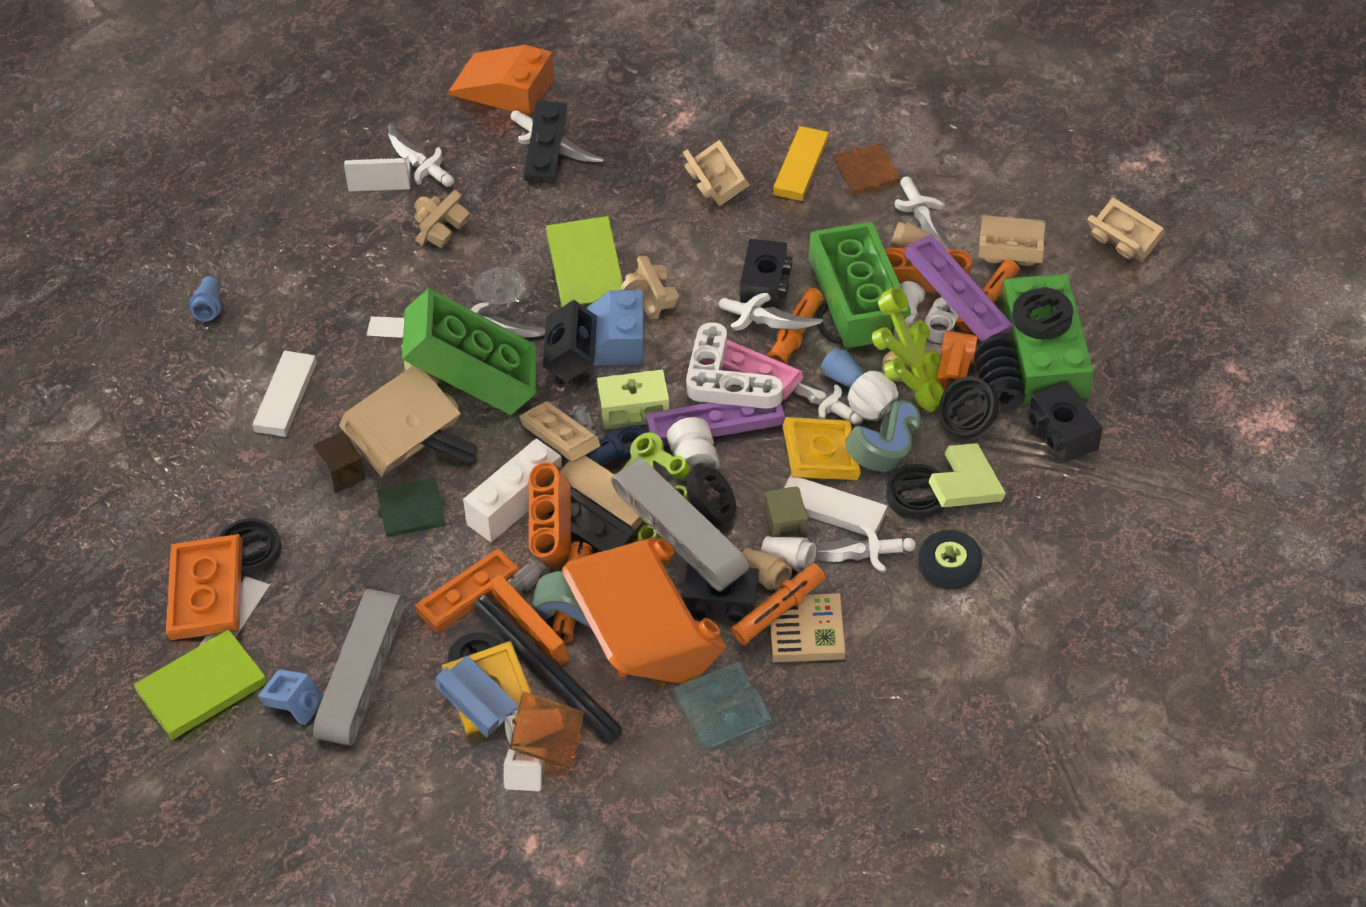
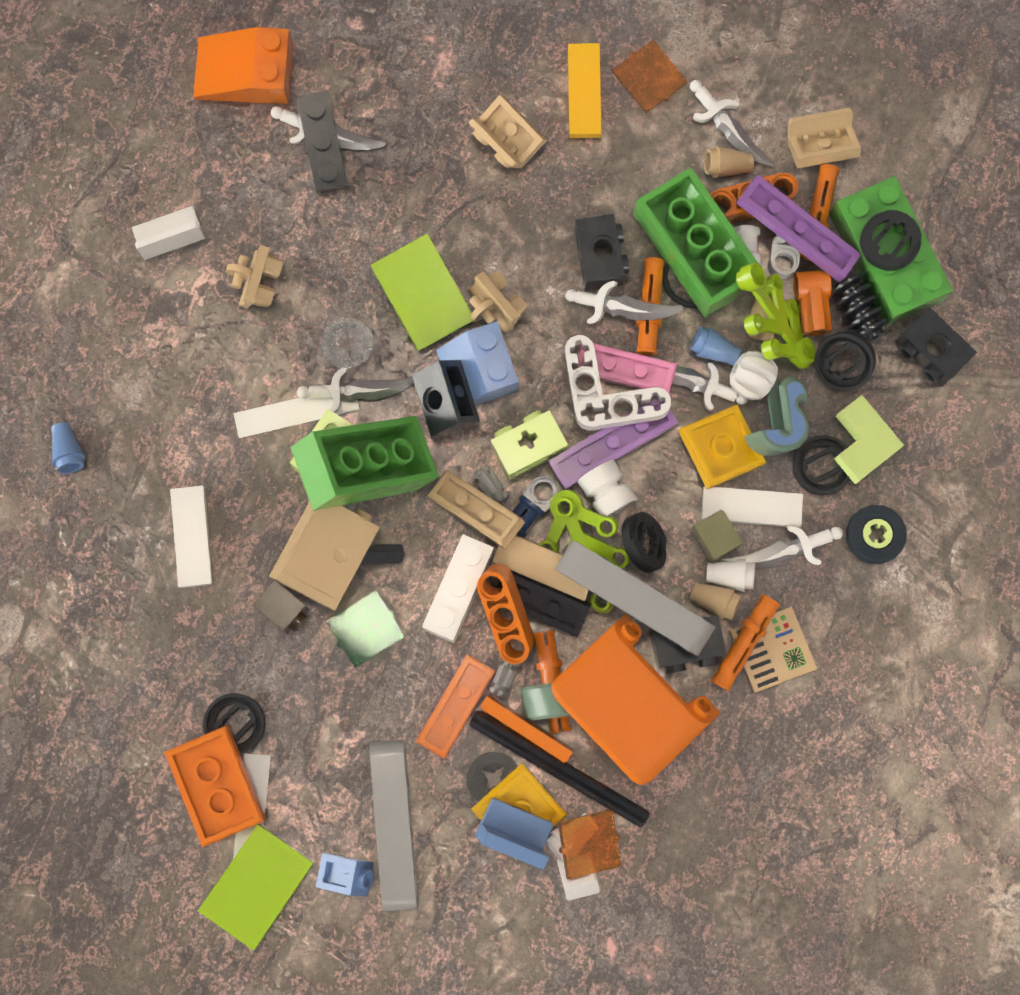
camera: 20 degrees left, 30 degrees up
piece [388,124,454,187] -> none
clear light blue slope [672,661,773,751] -> none
tan bracket [1087,197,1165,262] -> none

